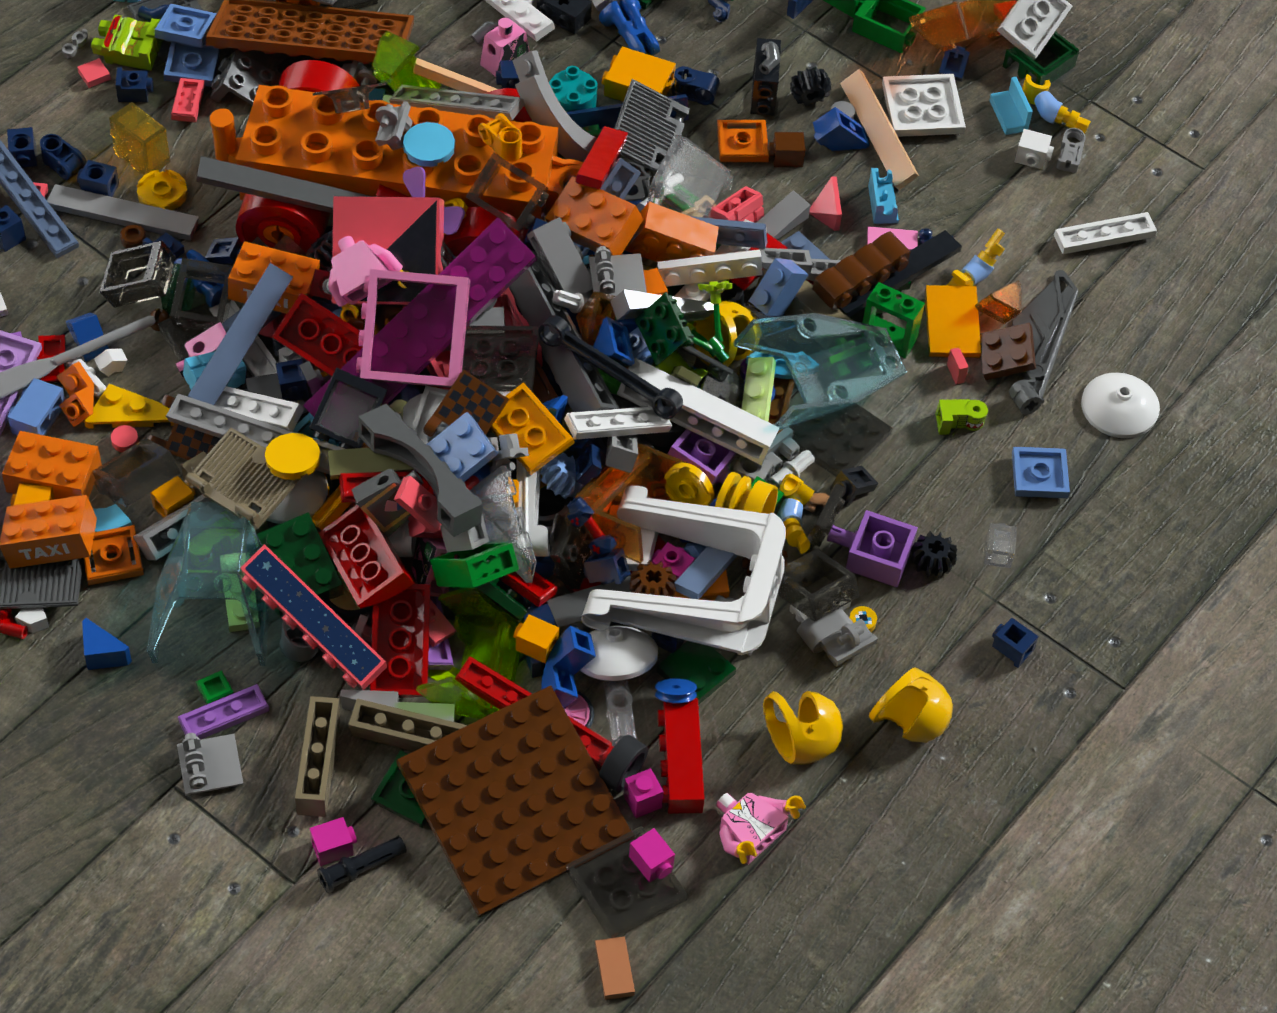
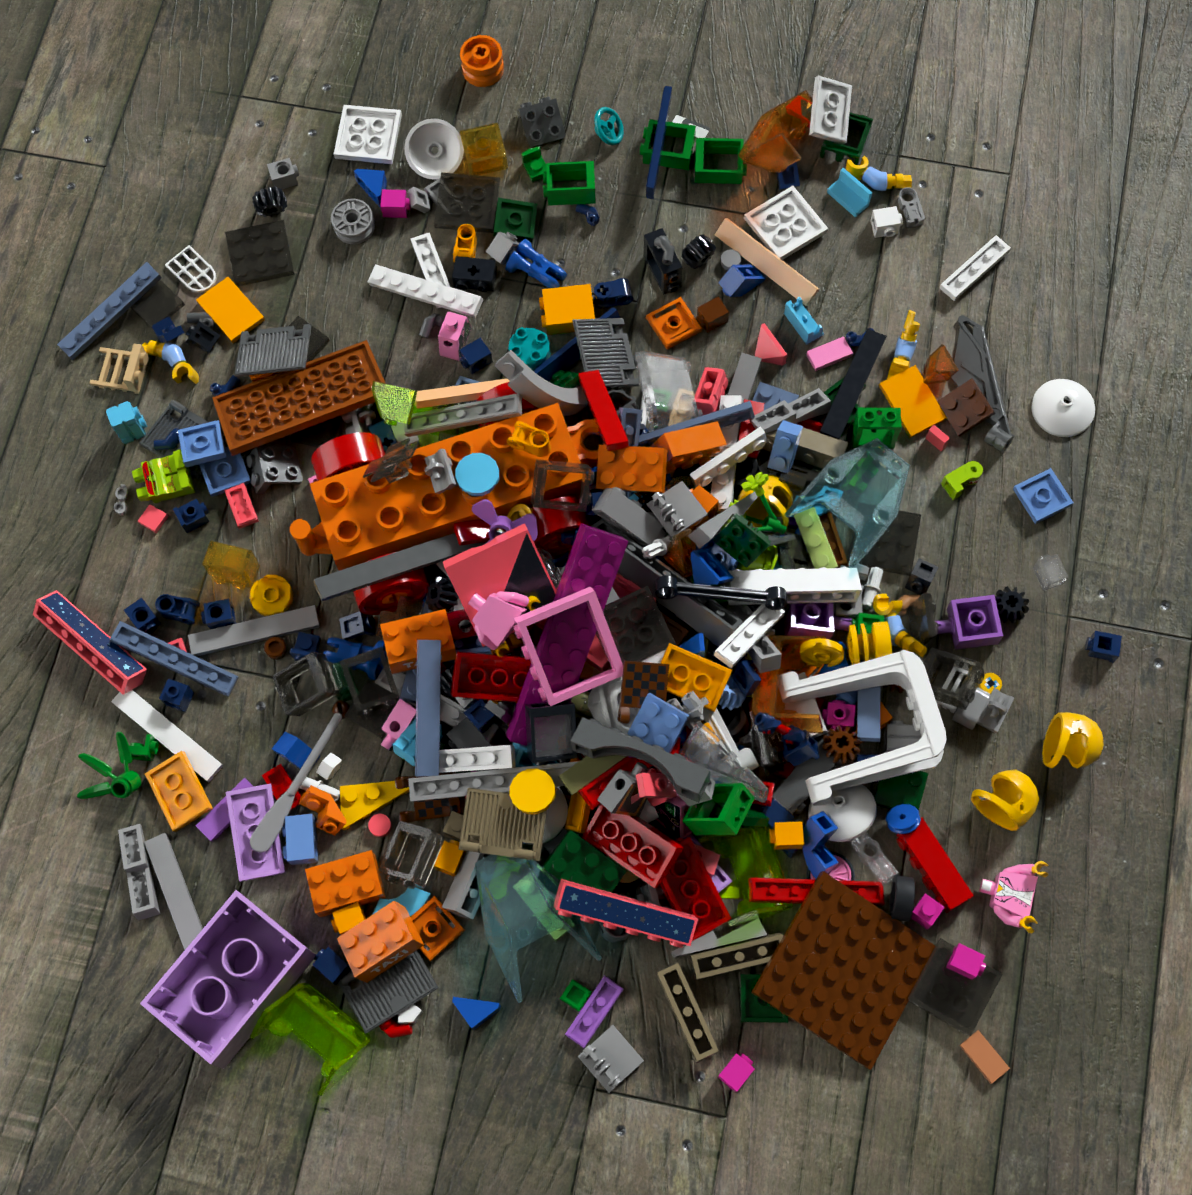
camera: 20 degrees left, 15 degrees up
black pin [317,835,407,893] -> none
olive tile [670,366,701,387] -> none
reddish brown brick [812,231,911,310] -> none

